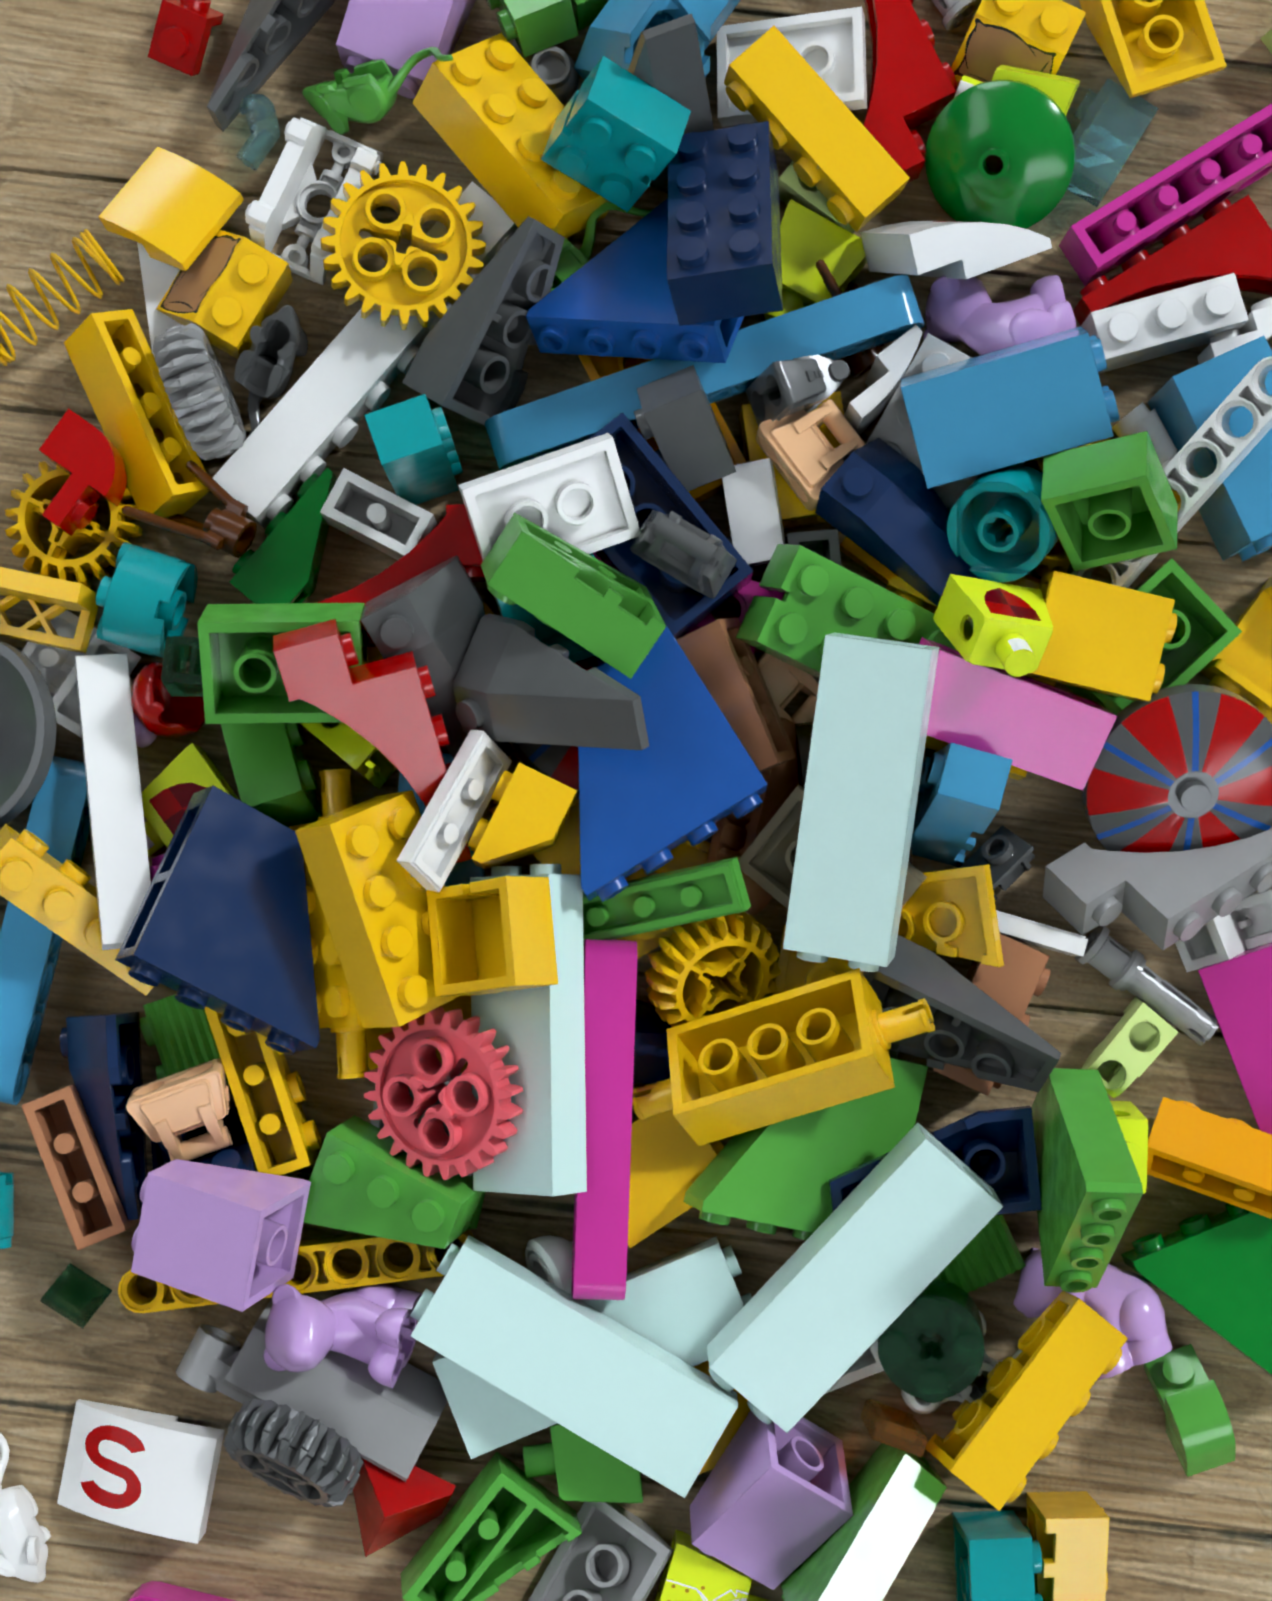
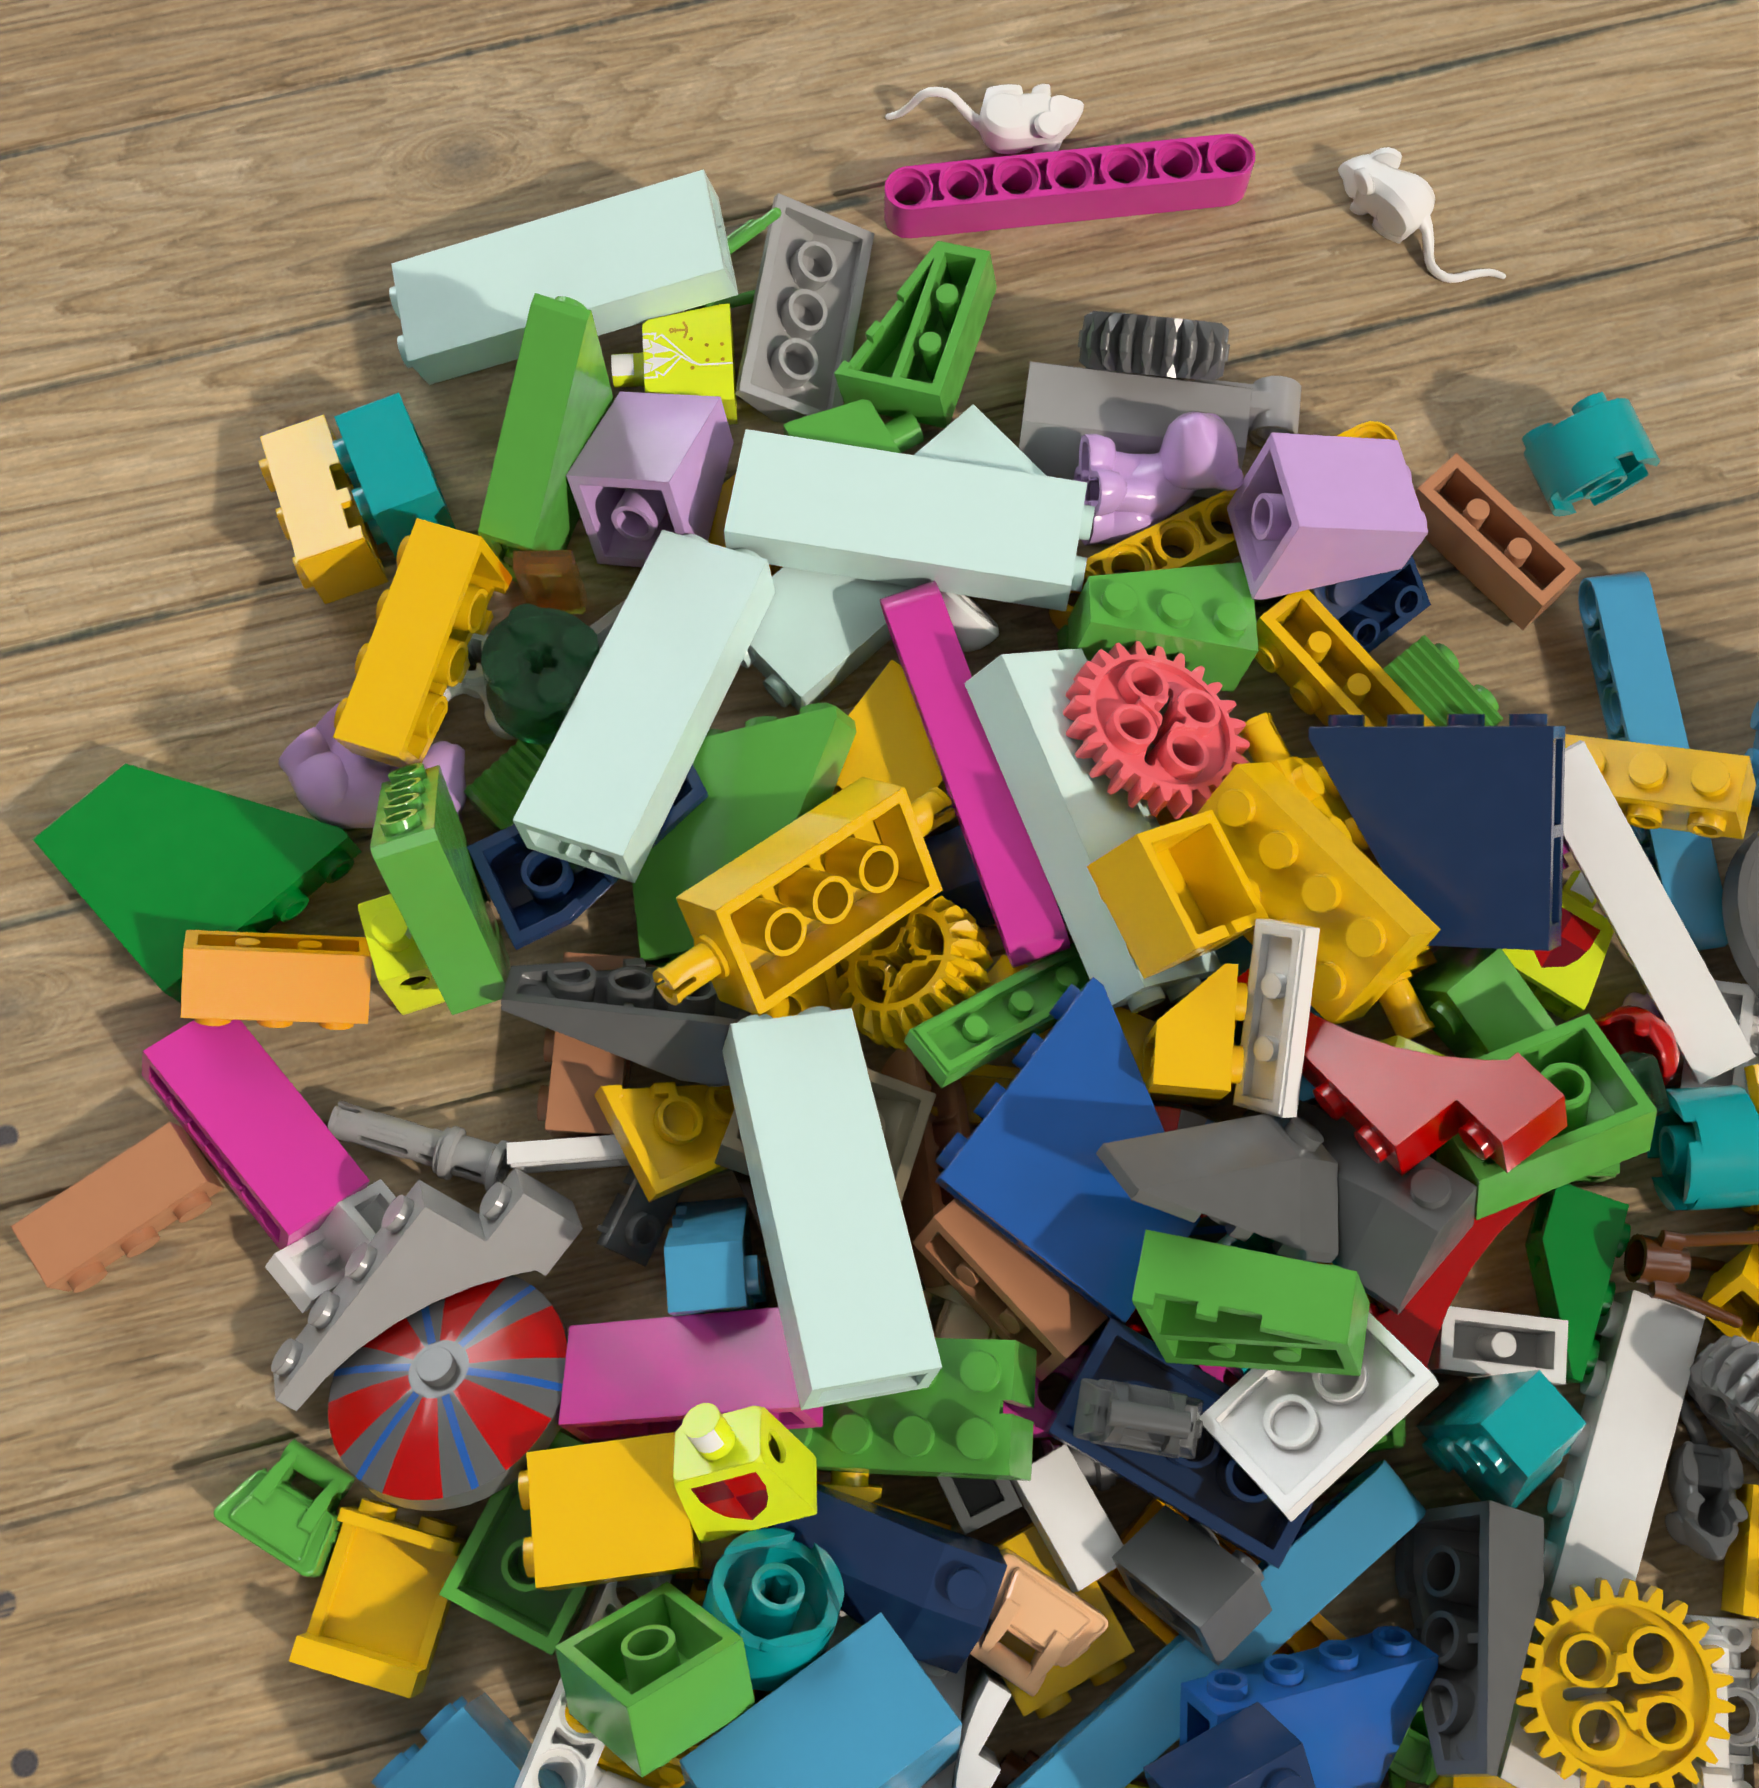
camera: 165 degrees right, 10 degrees down
clear green slope [40,1263,112,1329] -> none
white slope [57,1399,224,1544] -> none
dark blue wedge [60,1012,147,1220] -> none
light nougat piece [126,1058,233,1161] -> none
red slope [353,1458,456,1557] -> none
dark grey piece [746,355,850,427] -> none
yellowish green leg [1082,997,1179,1098] -> none
bright green brick [1144,1344,1236,1477] -> none

